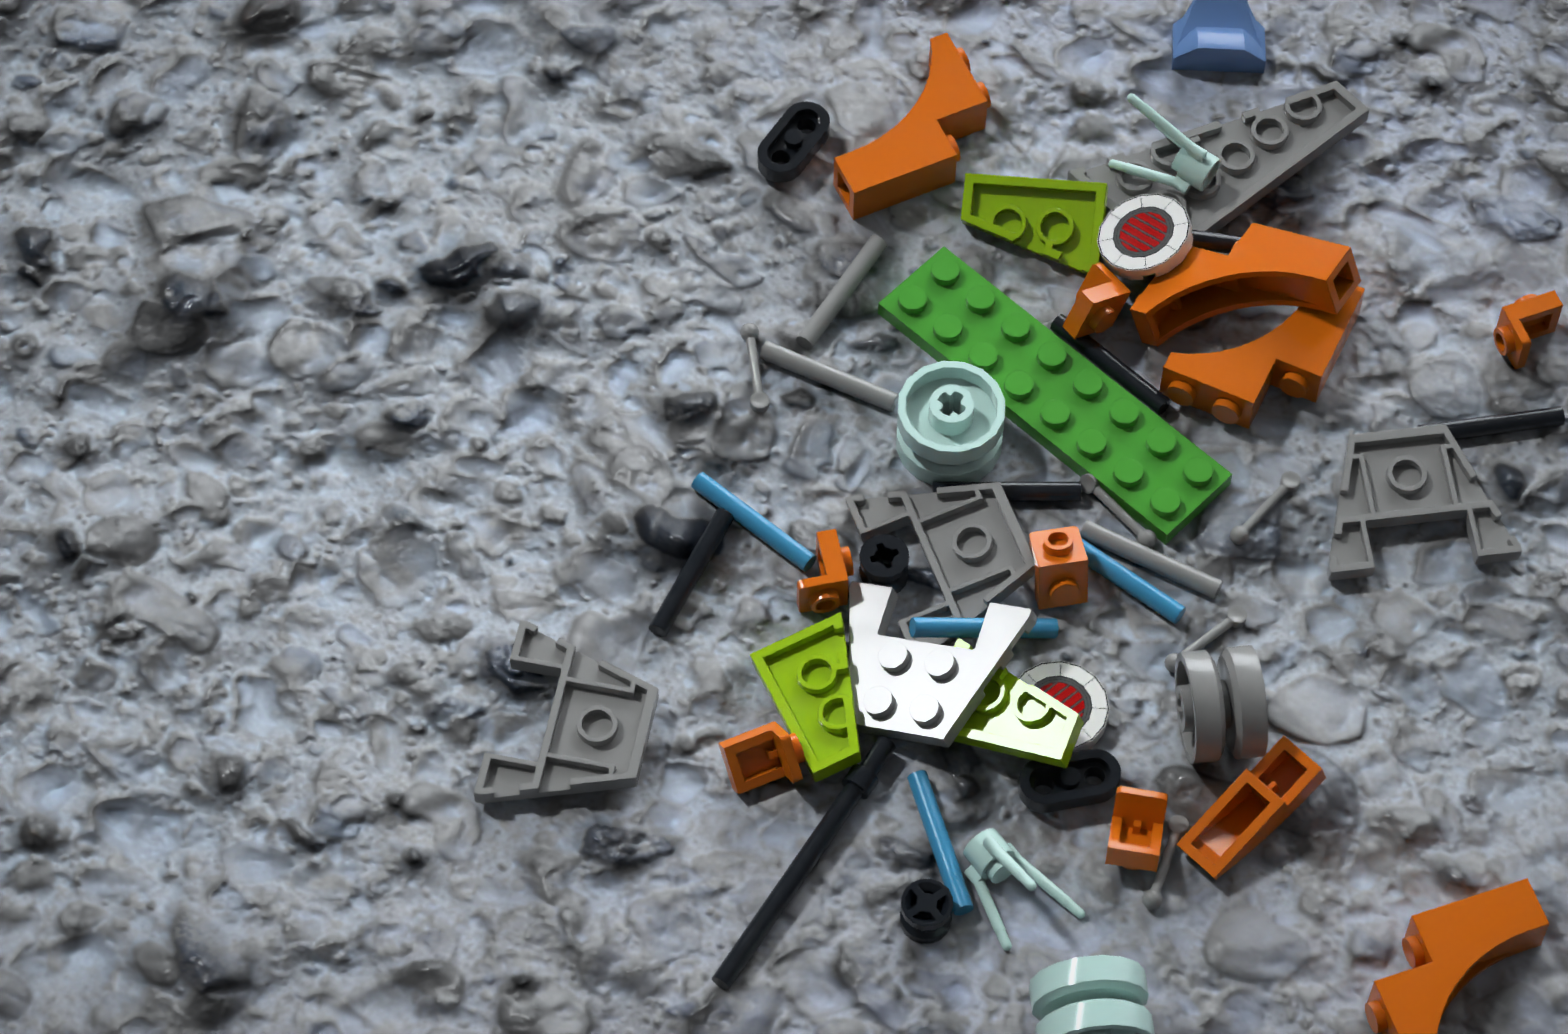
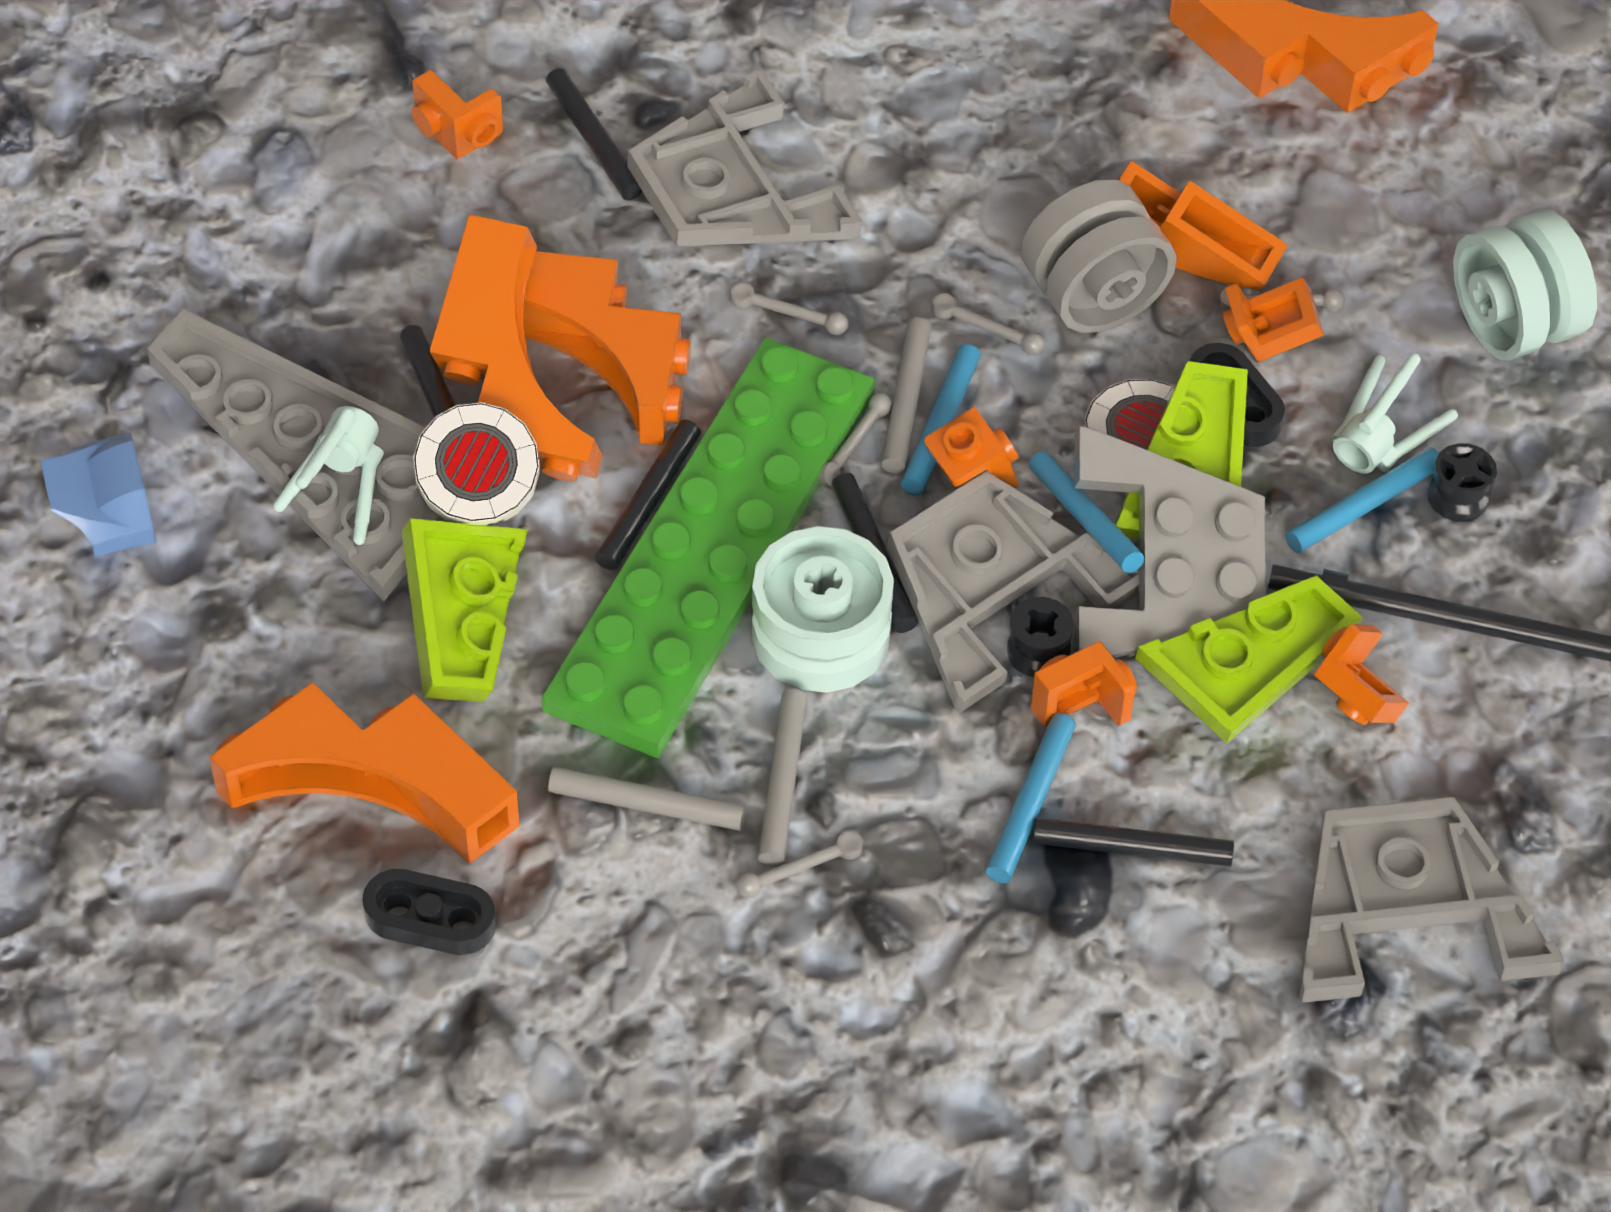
camera: 110 degrees left, 5 degrees down
orange bracket [1062,262,1131,339] -> none

